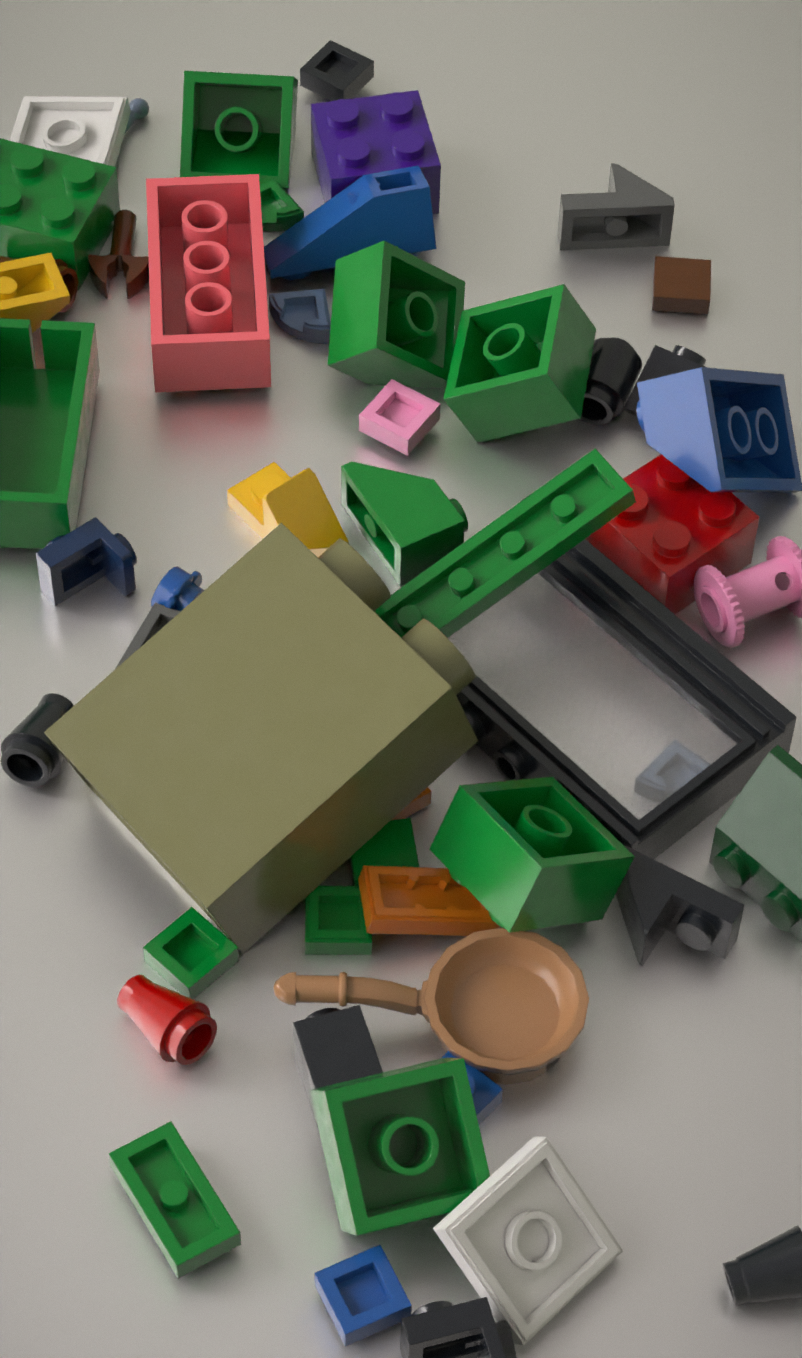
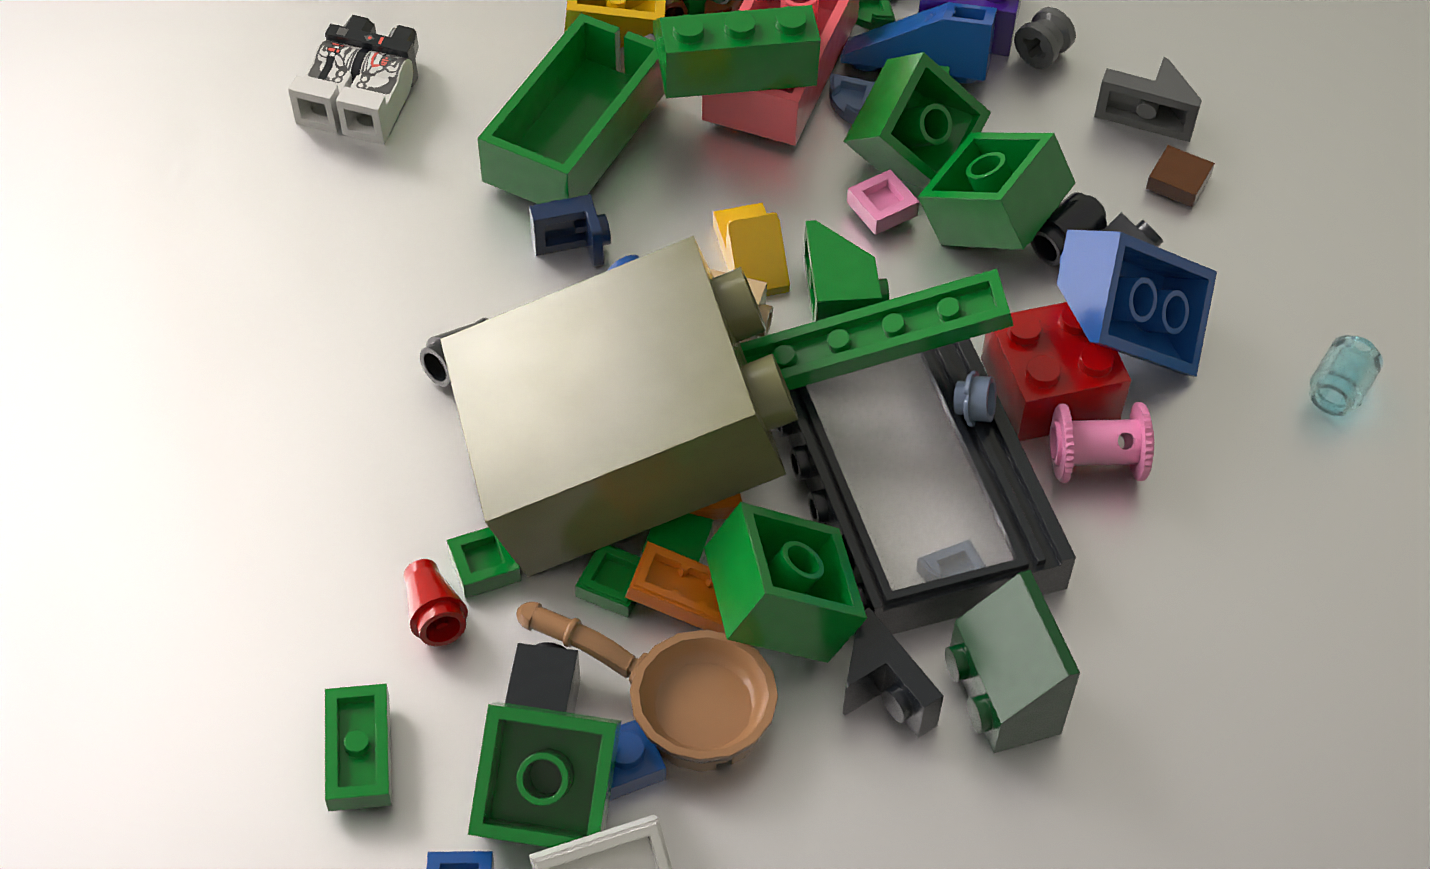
camera: 25 degrees right, 0 degrees up
none -> green slope [653,5,821,99]
none -> sand blue plate [954,370,996,427]
none -> dark grey wheel [1014,7,1076,69]

